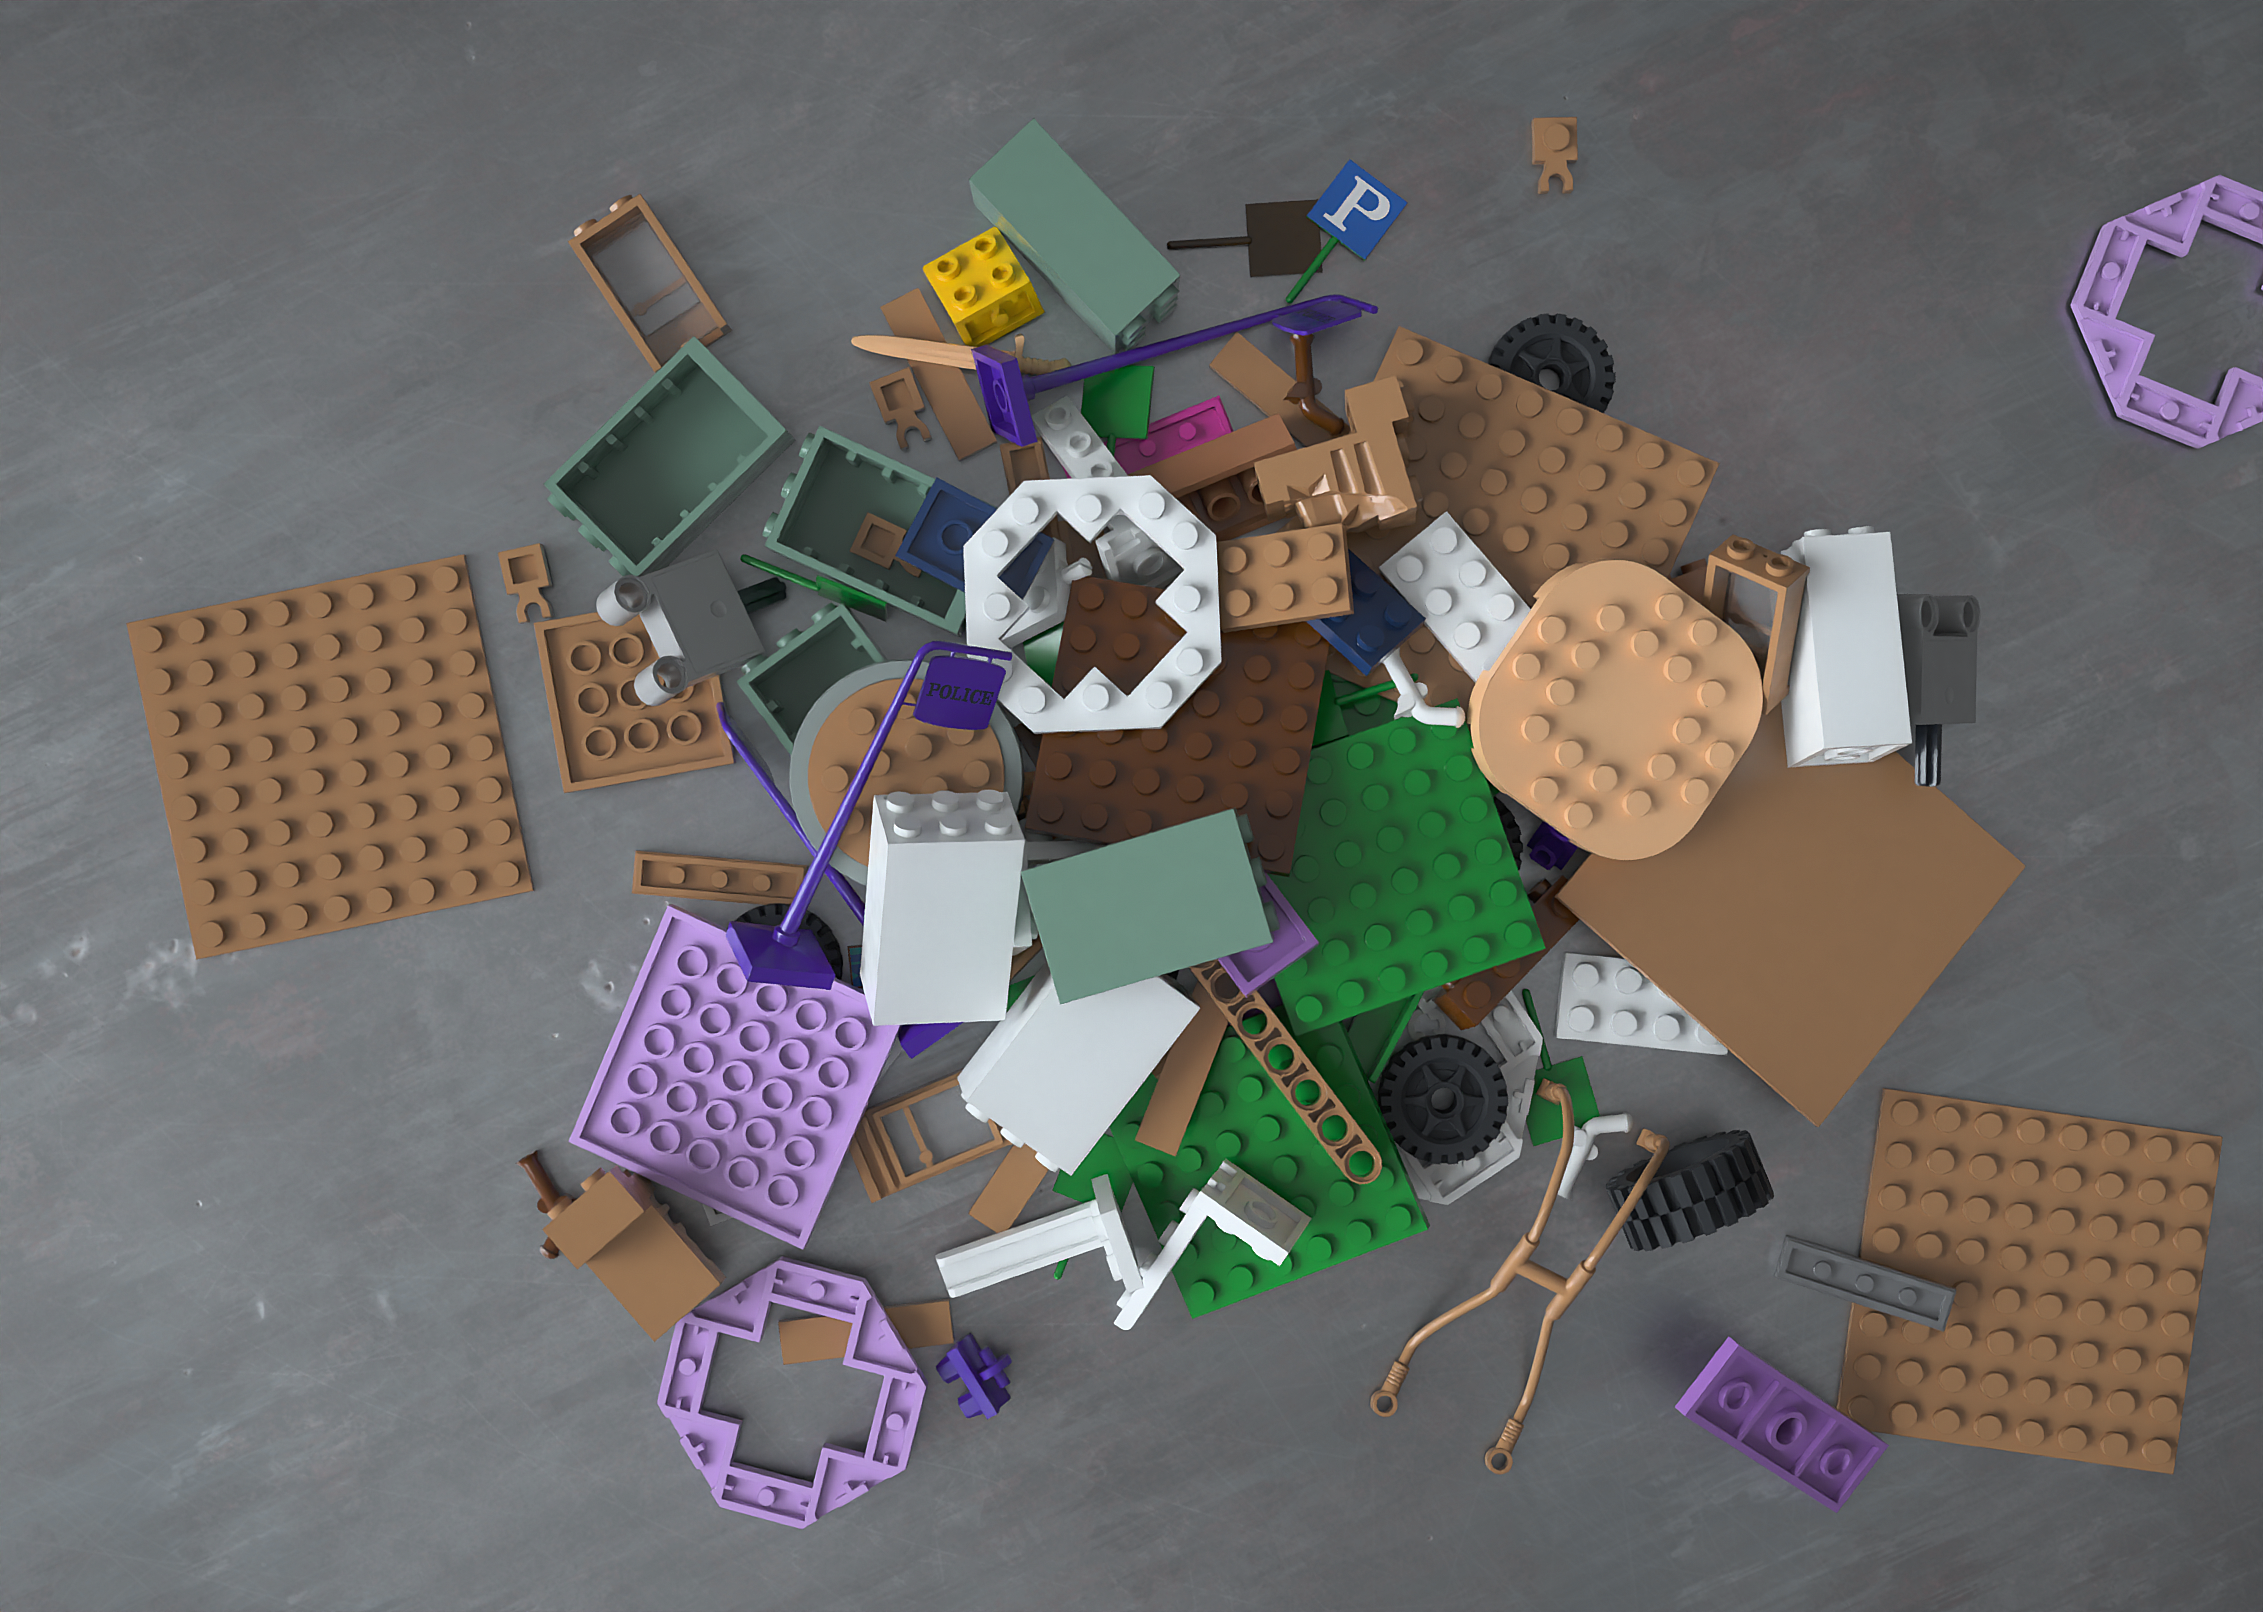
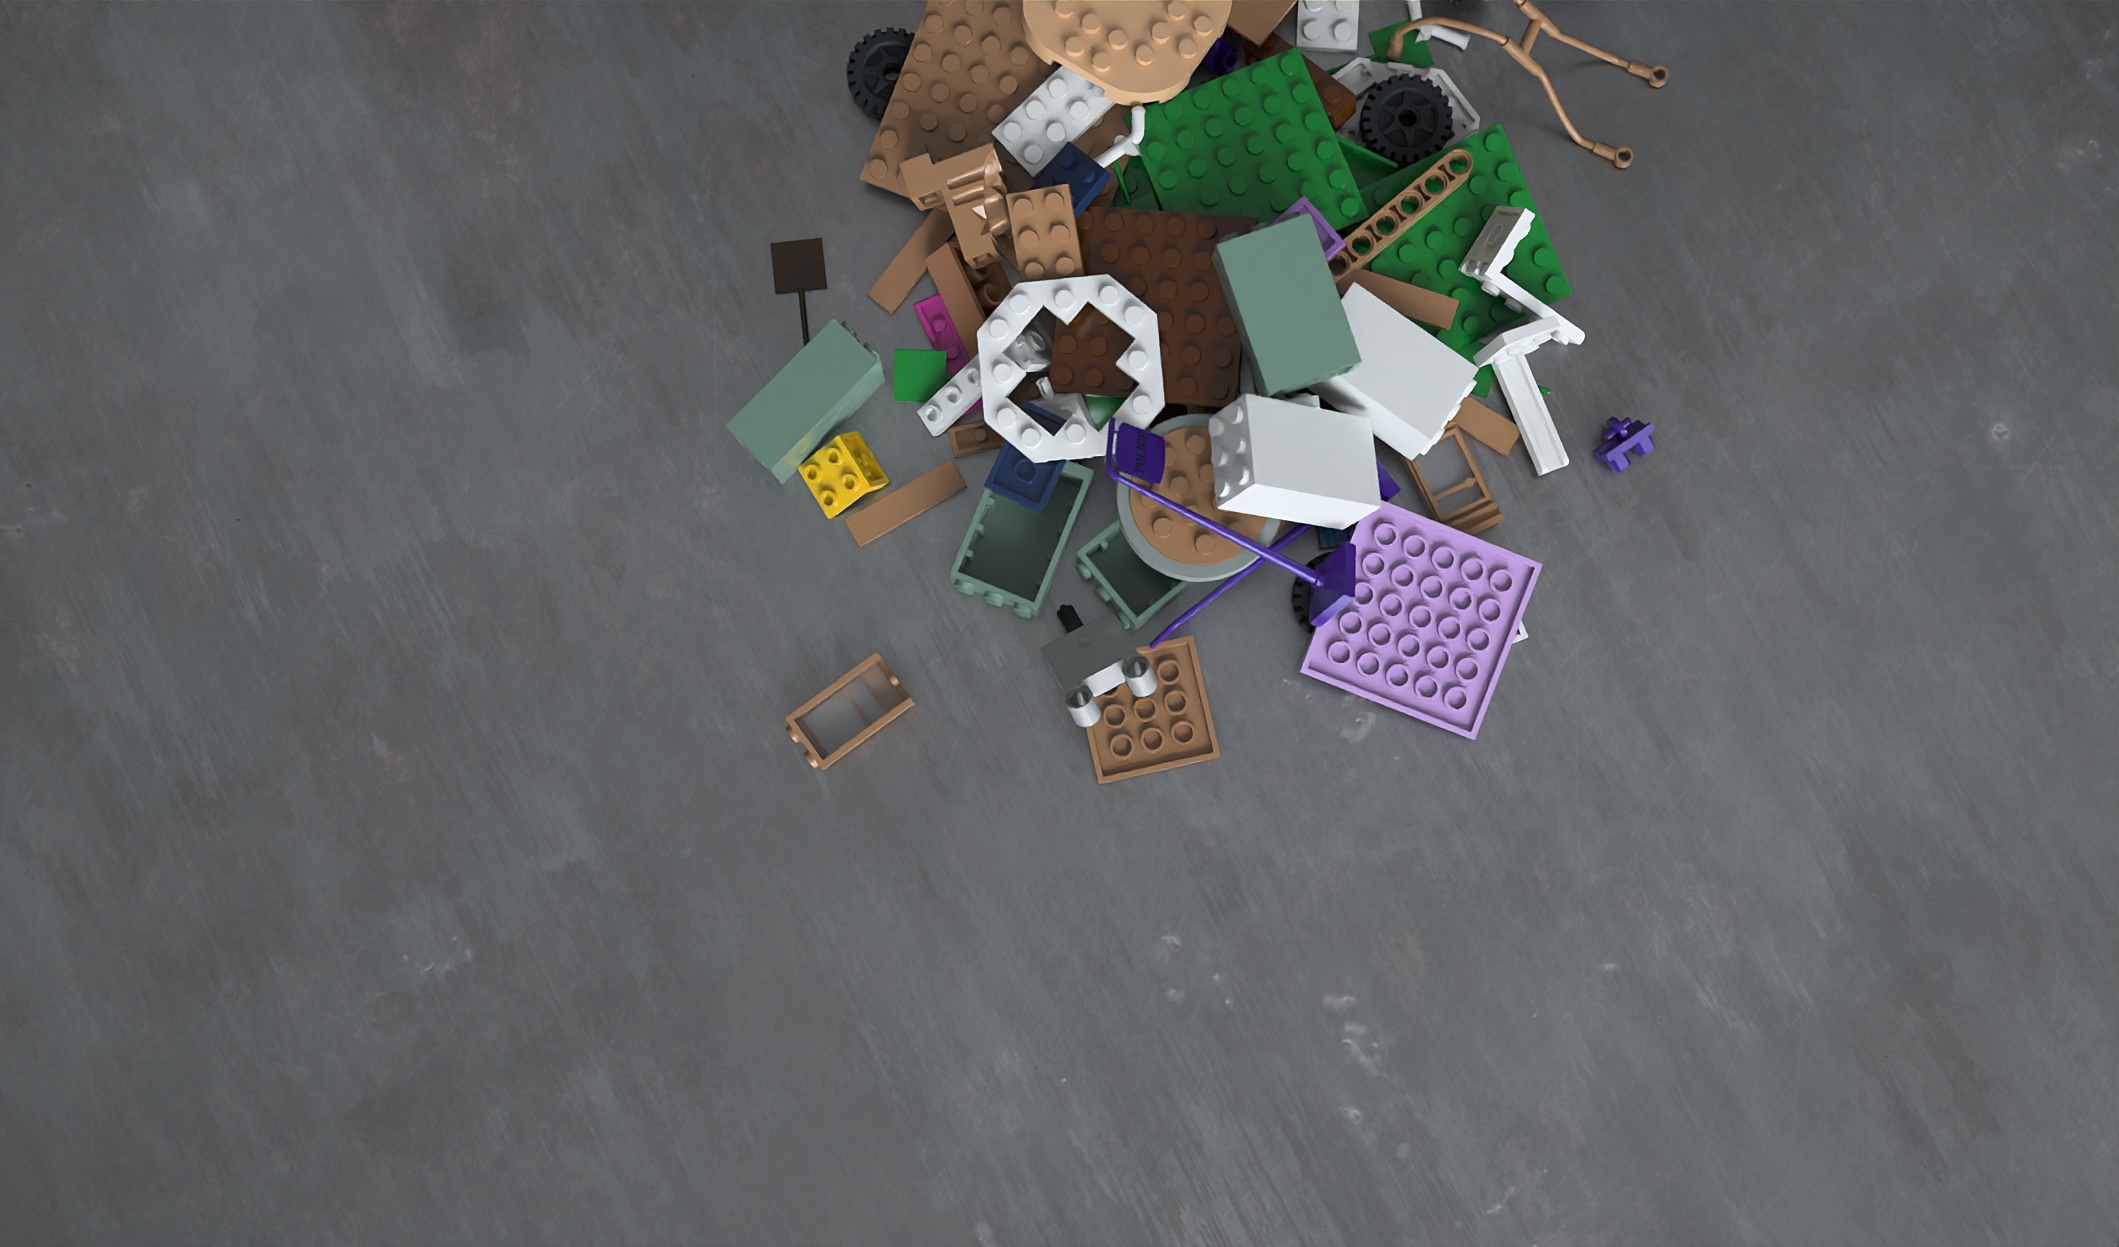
camera: 90 degrees left, 5 degrees down
medium nougat baseplate [126,554,535,960] -> none
medium nougat plate [498,543,554,624] -> none
reddish brown piece [516,1150,578,1259] -> none
medium nougat brick [542,1165,726,1342] -> none
sand green container [544,336,796,577] -> none
medium nougat tile [632,850,808,905] -> none
lavender plate [657,1256,928,1529] -> none
green piece [740,554,888,622] -> none
medium nougat tile [778,1298,955,1365] -> none
medium nougat plate [850,512,922,578] -> none
light nougat sword [851,333,1071,376] -> none
medium nougat plate [869,367,932,451] -> none
dark purple piece [971,294,1378,447] -> none
reddish brown piece [1283,334,1345,437] -> none
blue piece [1286,159,1408,304] -> none
medium nougat plate [1531,117,1578,194] -> none

